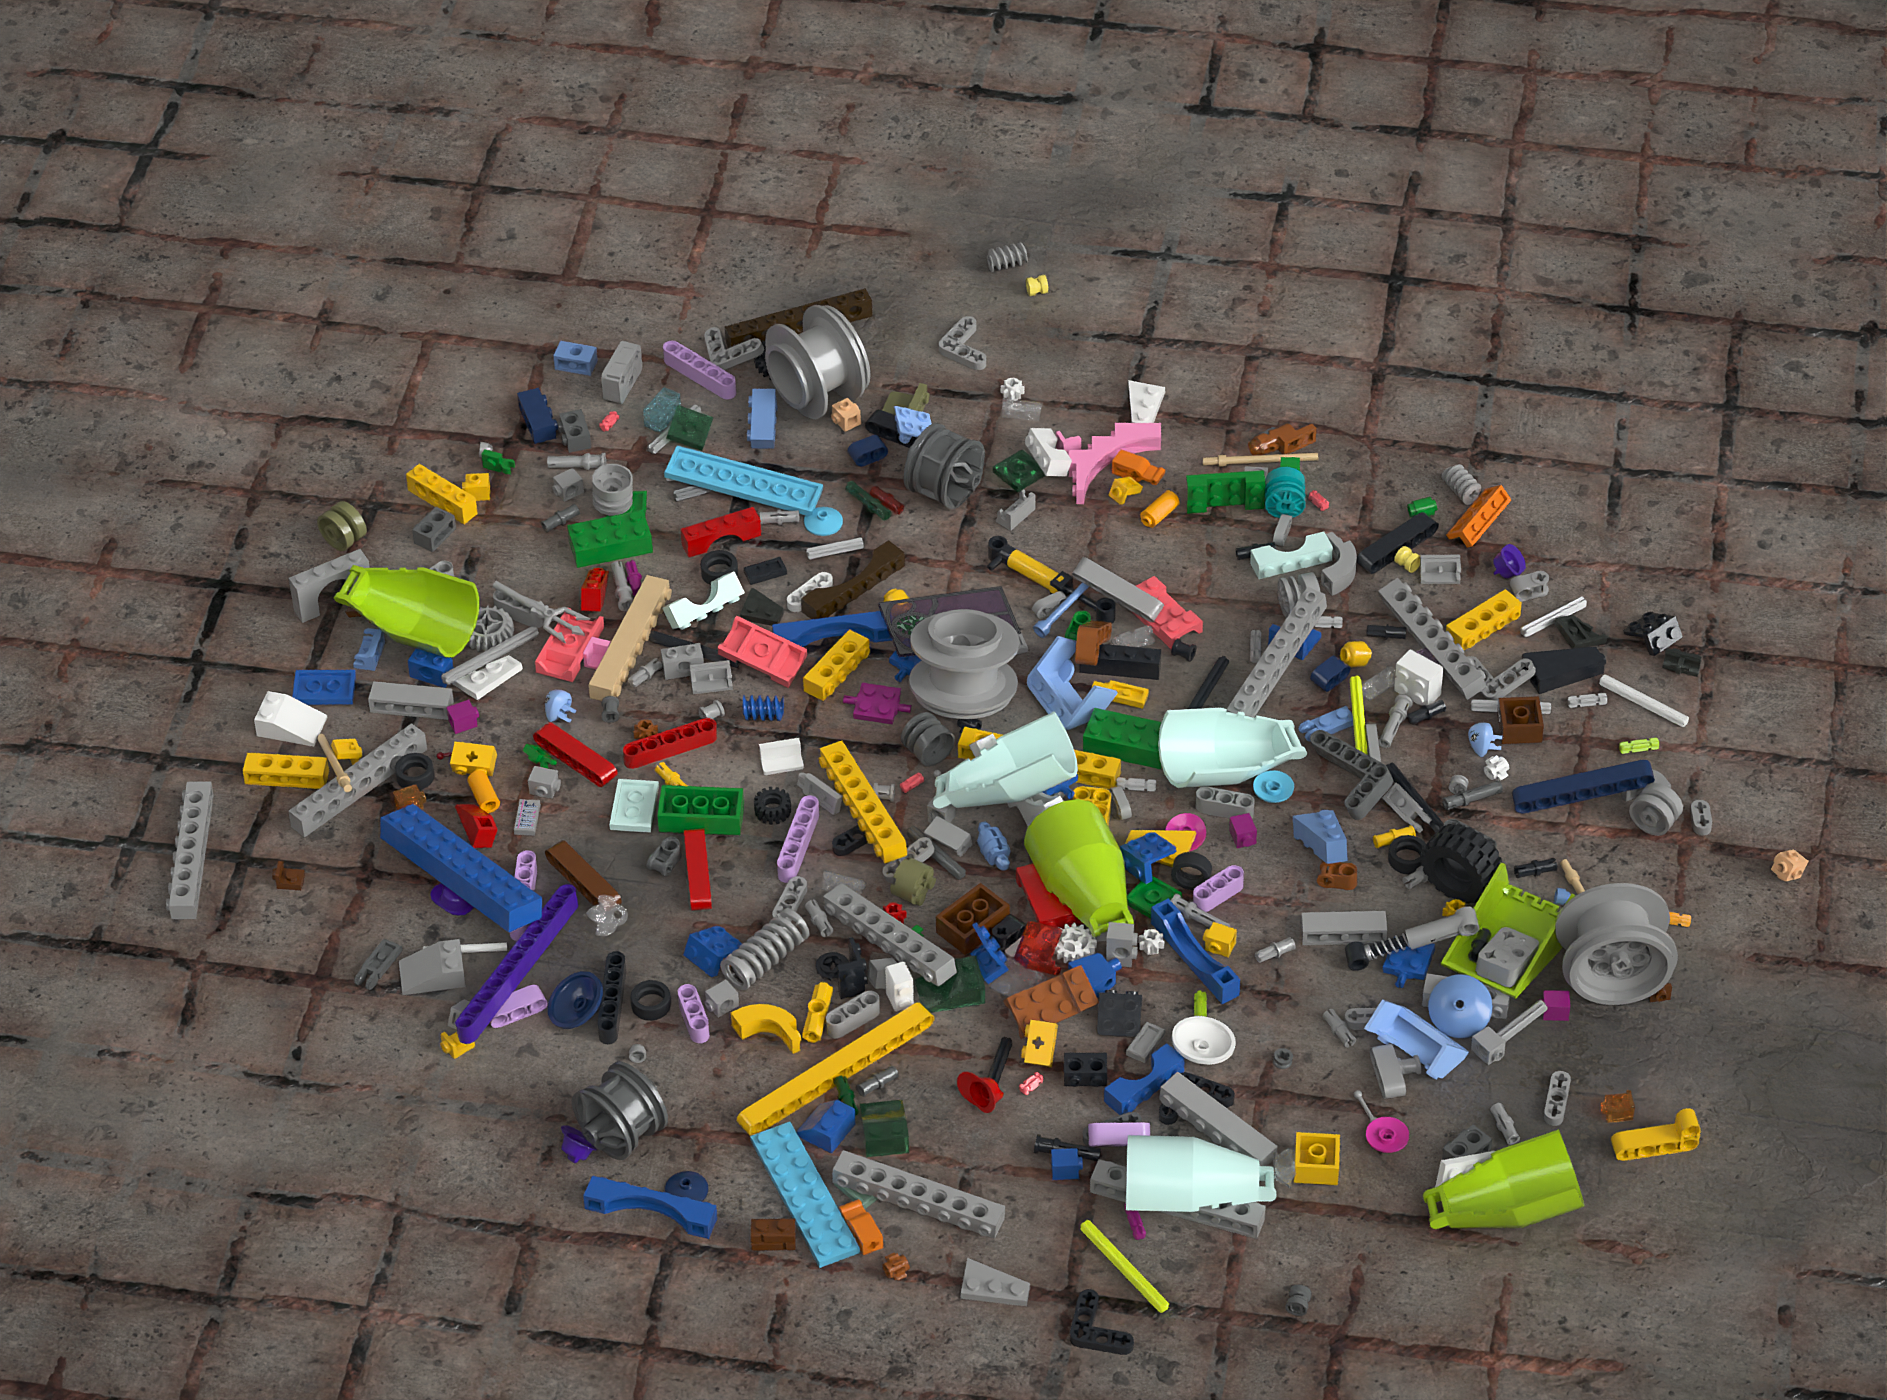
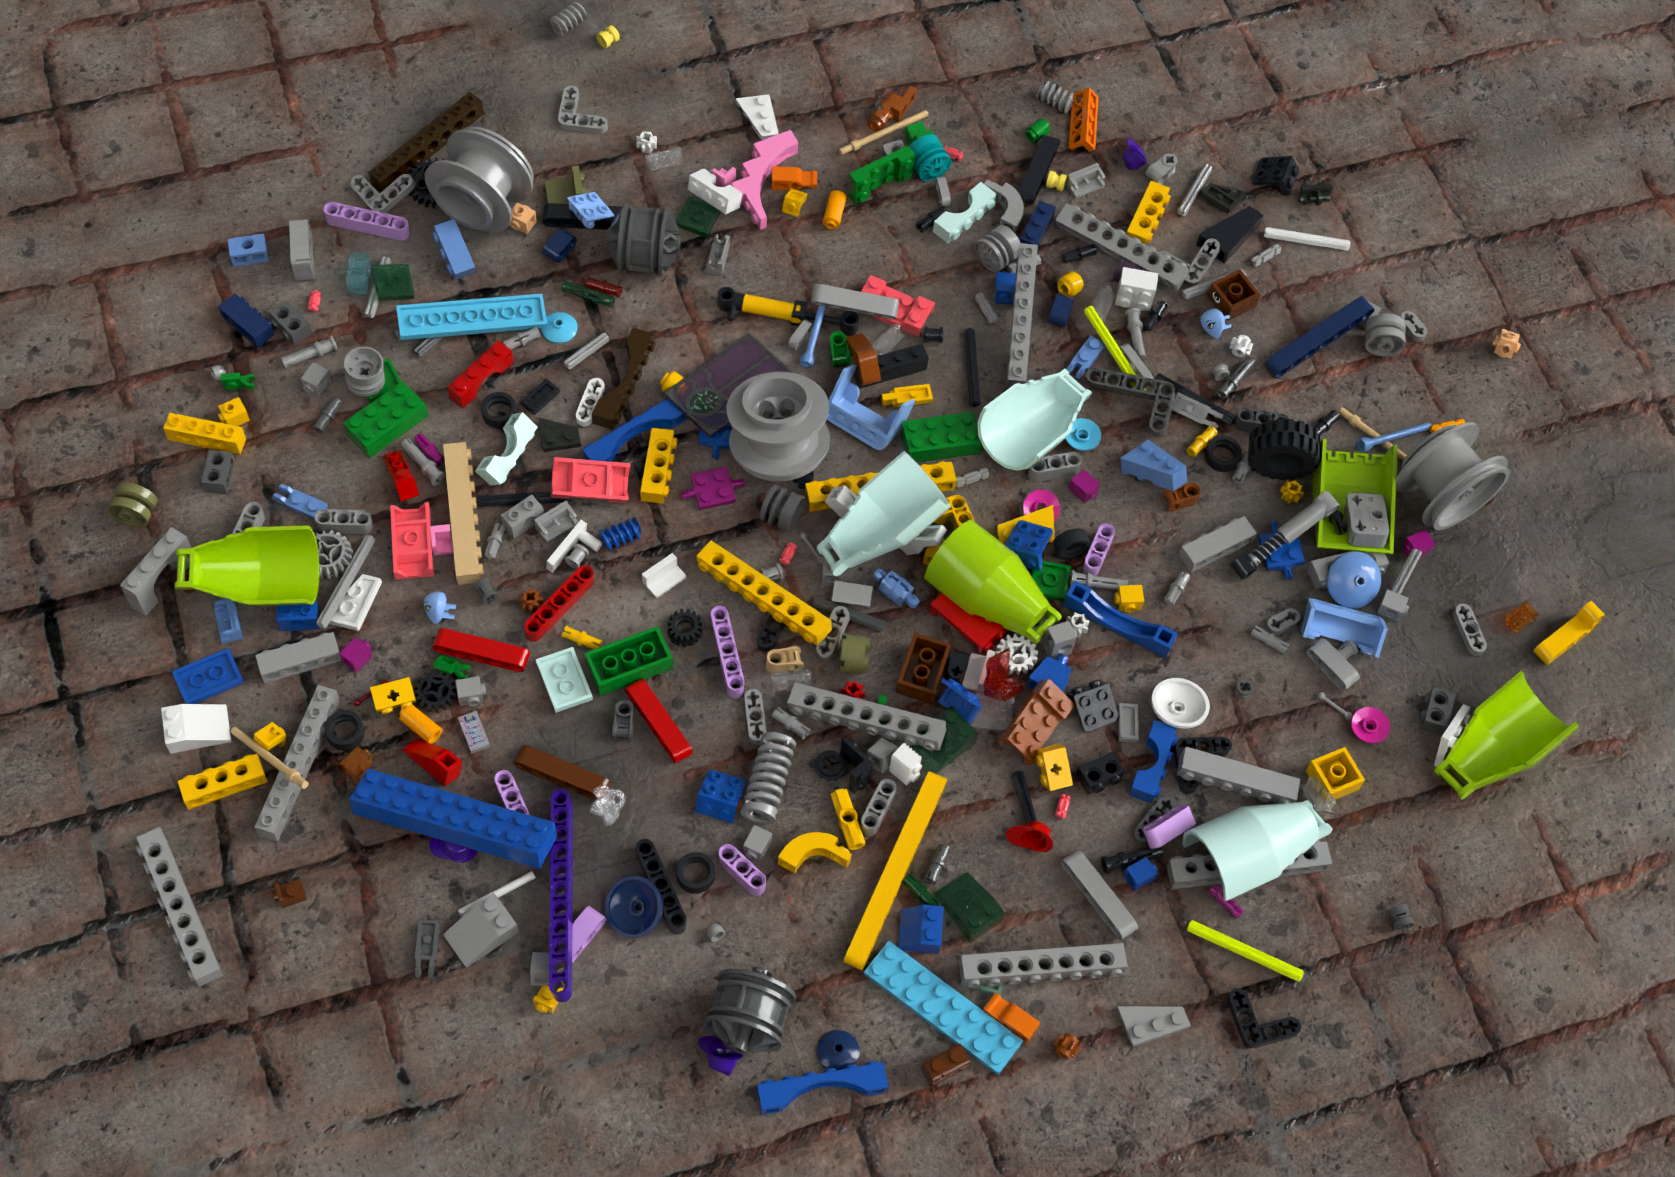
camera: 35 degrees left, 15 degrees up
light grey piece [493,581,590,644] -> none
light grey hinge [797,772,842,815] -> none
light grey beam [1110,786,1132,820] -> none
lime axle [1194,990,1207,1017] -> none
light grey pin [1490,1103,1520,1145] -> none
lime axle [1619,737,1659,754] -> none
none -> medium blue hinge [272,484,328,520]
none -> black gear [413,670,457,713]
none -> white piece [546,520,603,573]
none -> tan piece [765,646,804,674]
none -> dark blue brick [1020,201,1056,248]
none -> light grey beam [1061,850,1138,940]

